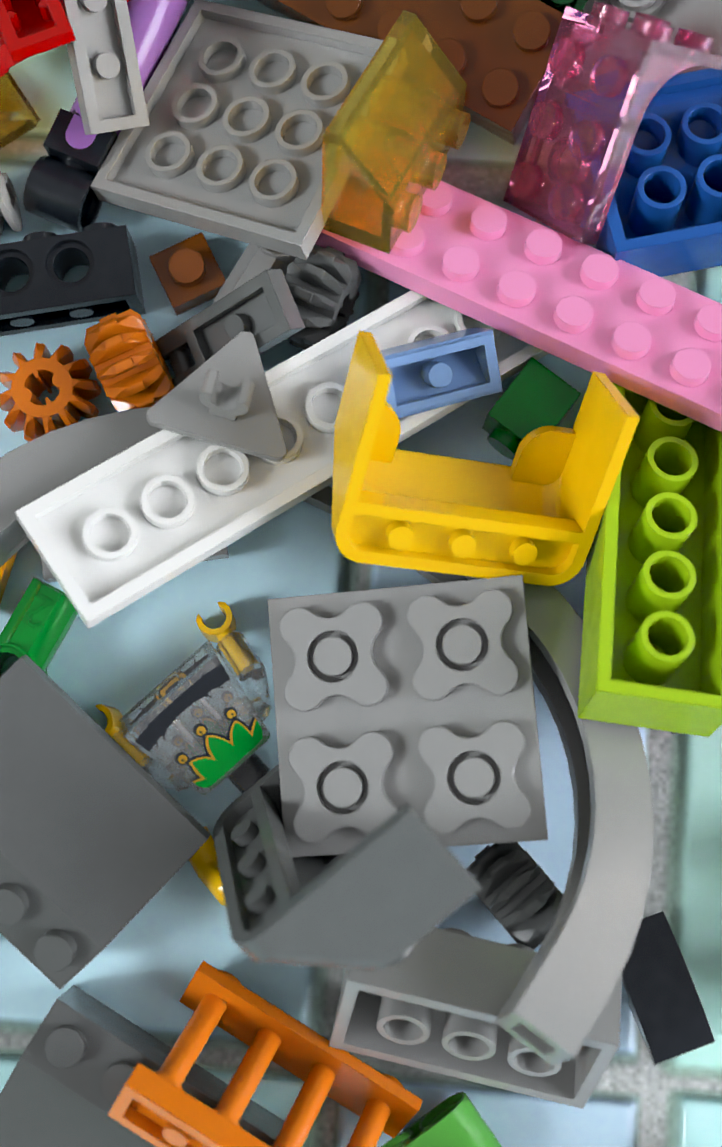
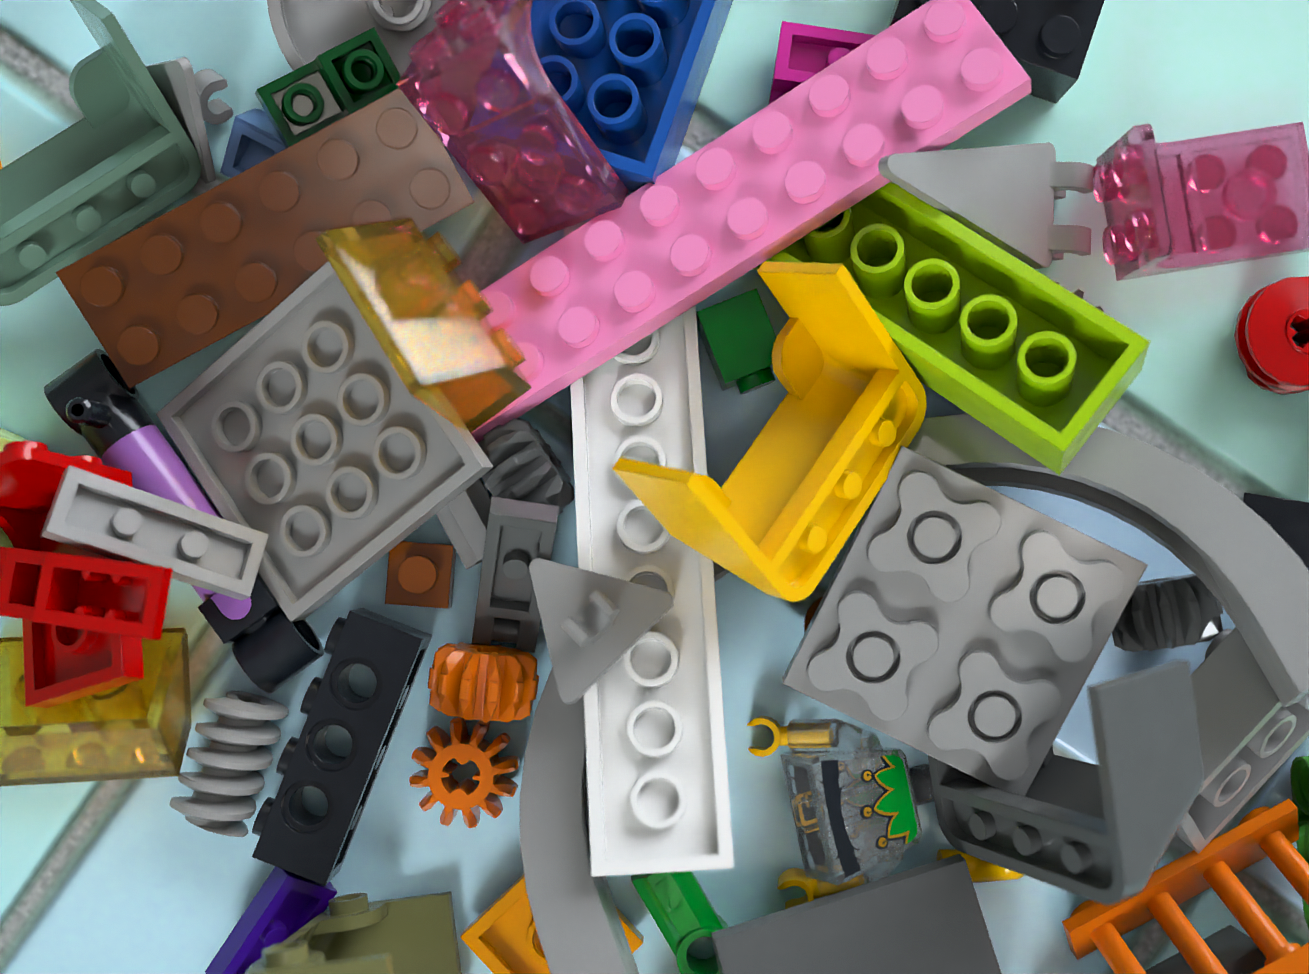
camera: 60 degrees left, 5 degrees up
medium blue slope [380,327,503,418] -> none

